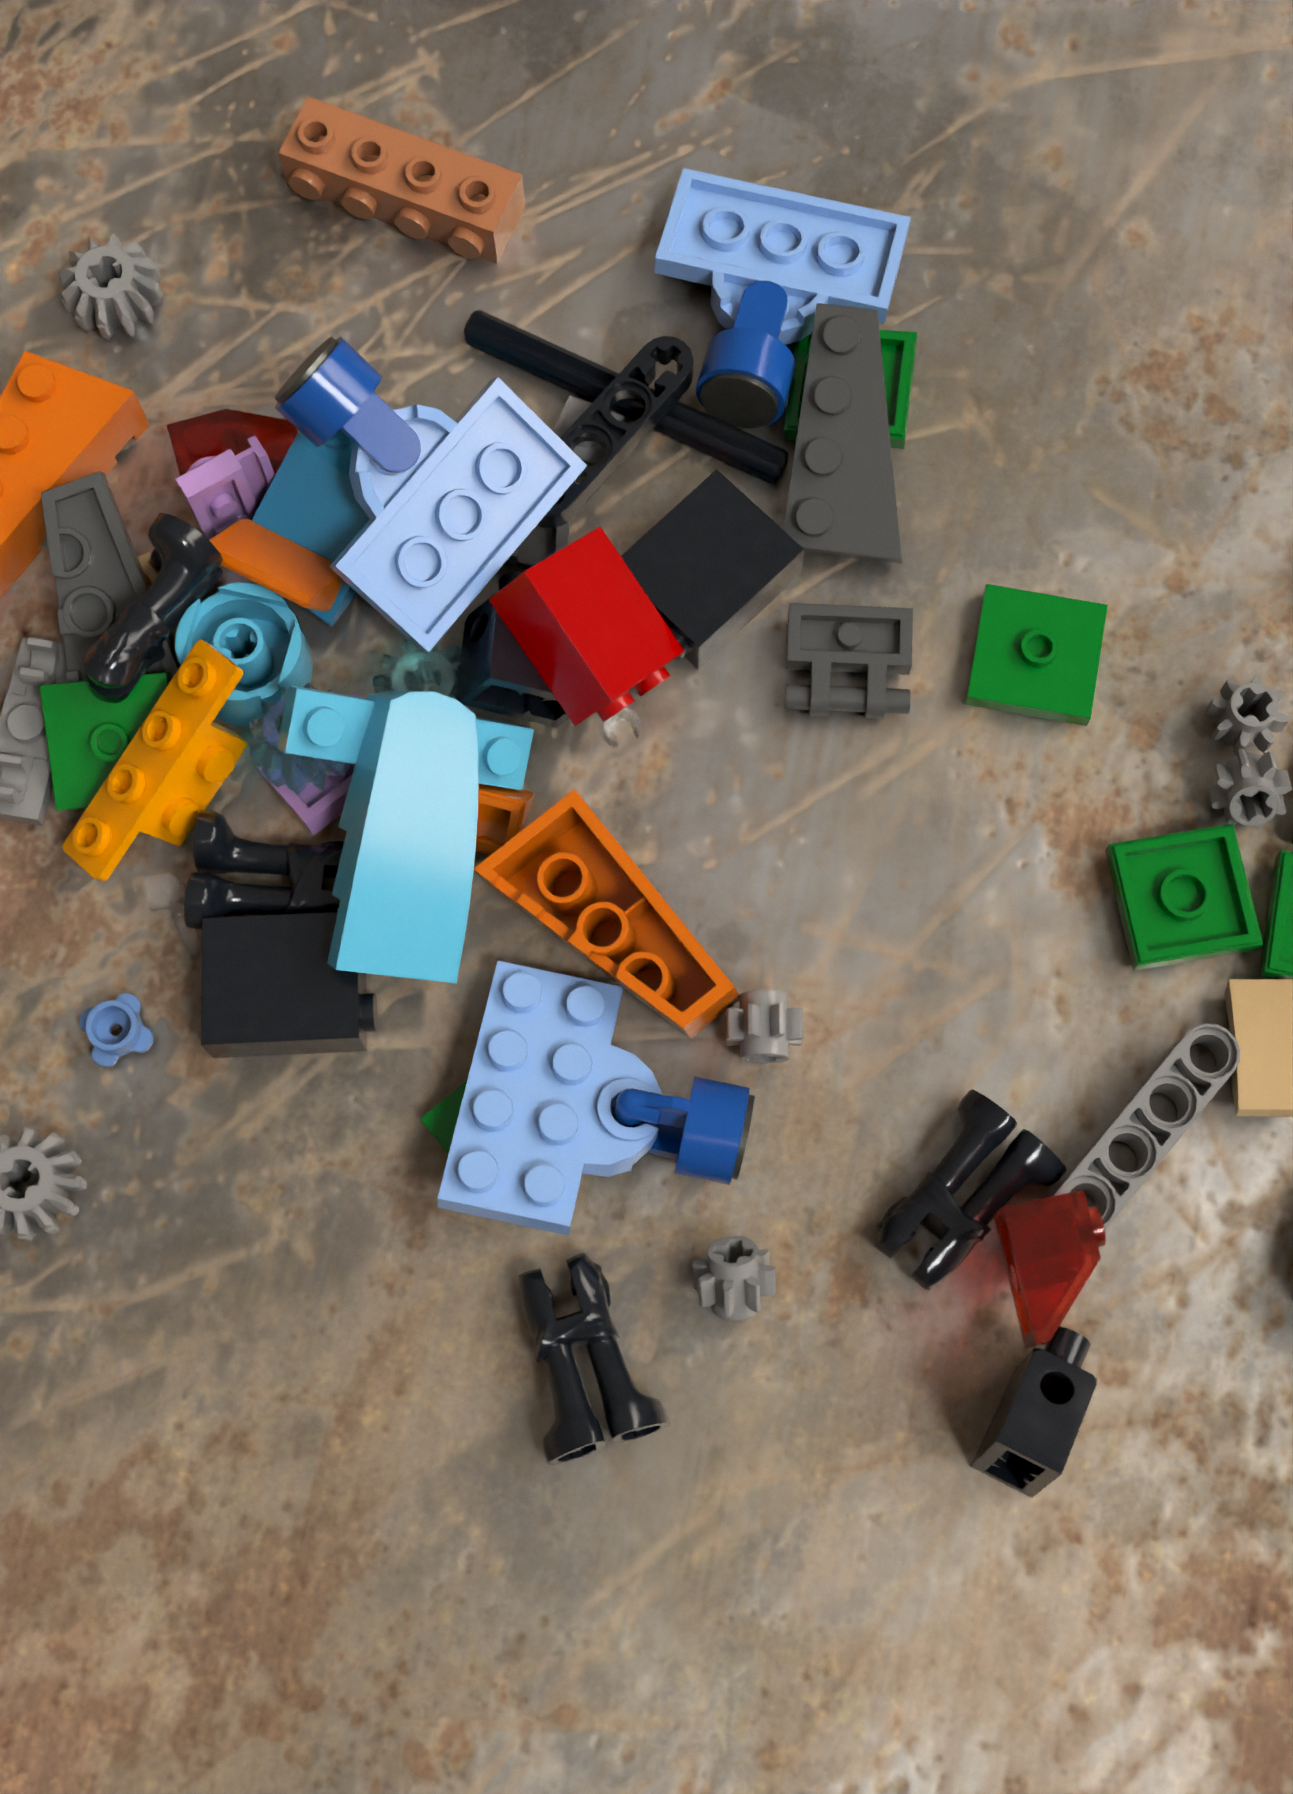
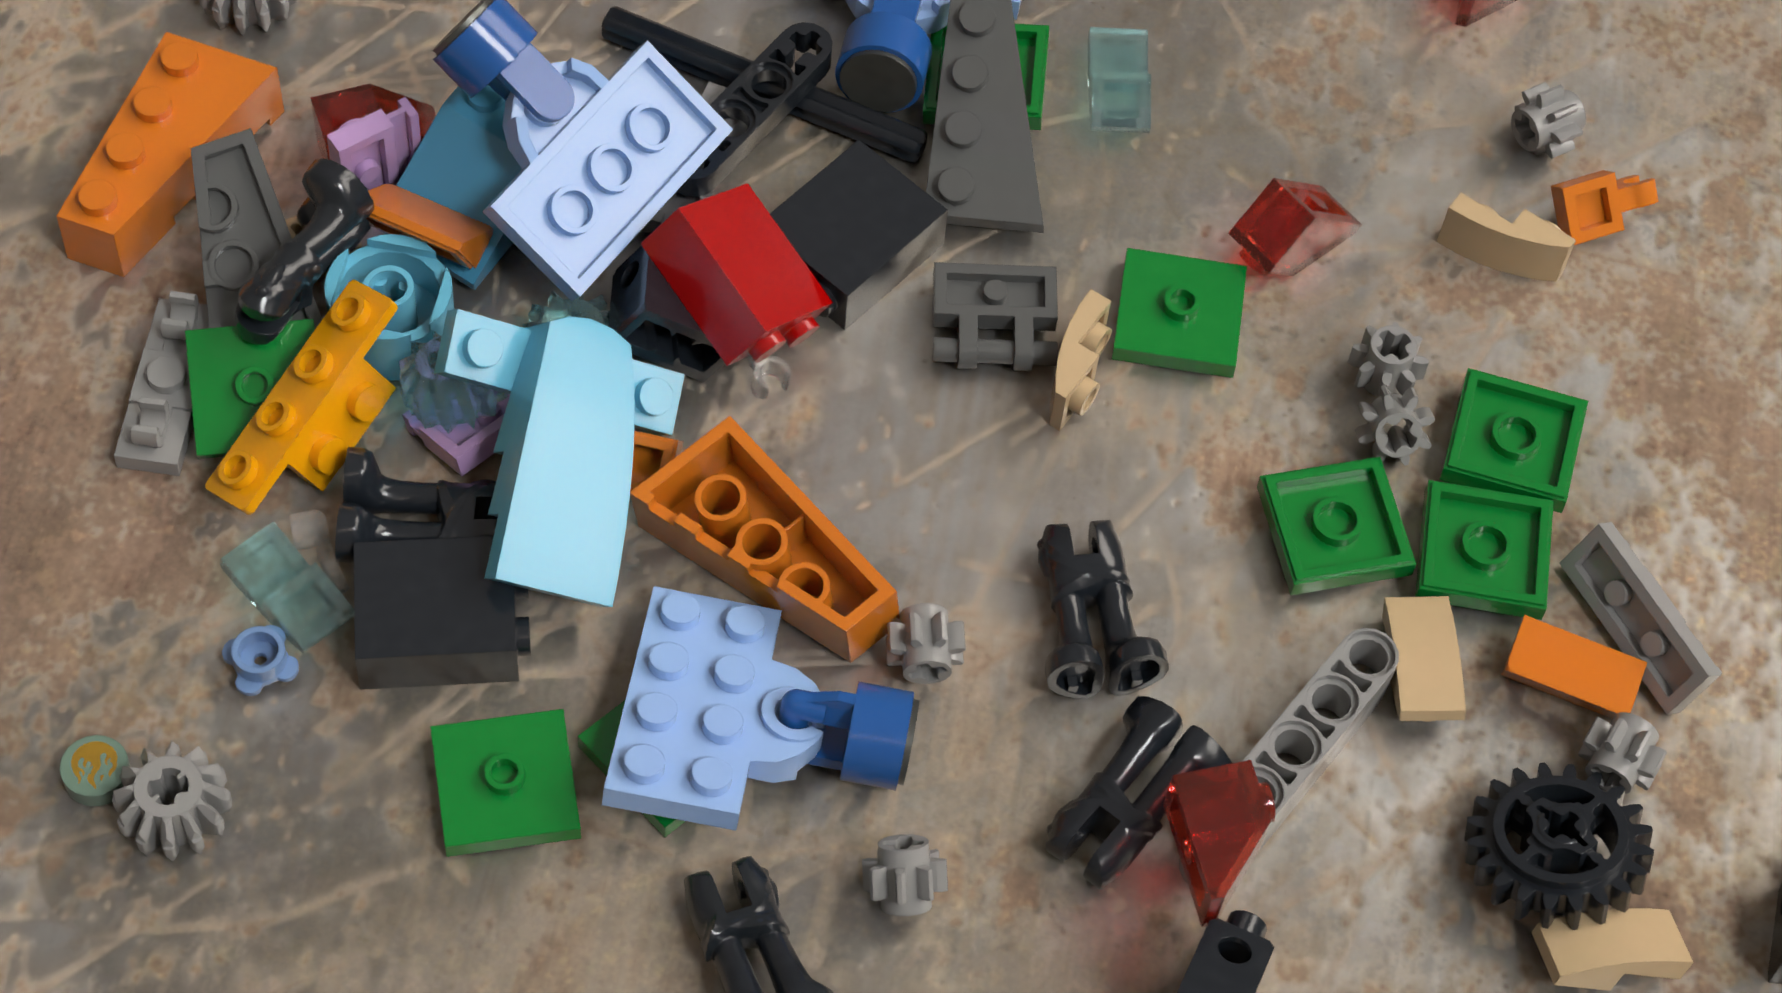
camera: 10 degrees left, 15 degrees down
none -> clear light blue slope [220,521,354,654]
none -> green plate [430,709,581,857]
none -> black piece [1037,520,1169,699]
none -> tan slope [1049,289,1112,431]
none -> clear light blue slope [1087,27,1151,133]
none -> clear red slope [1228,178,1362,276]

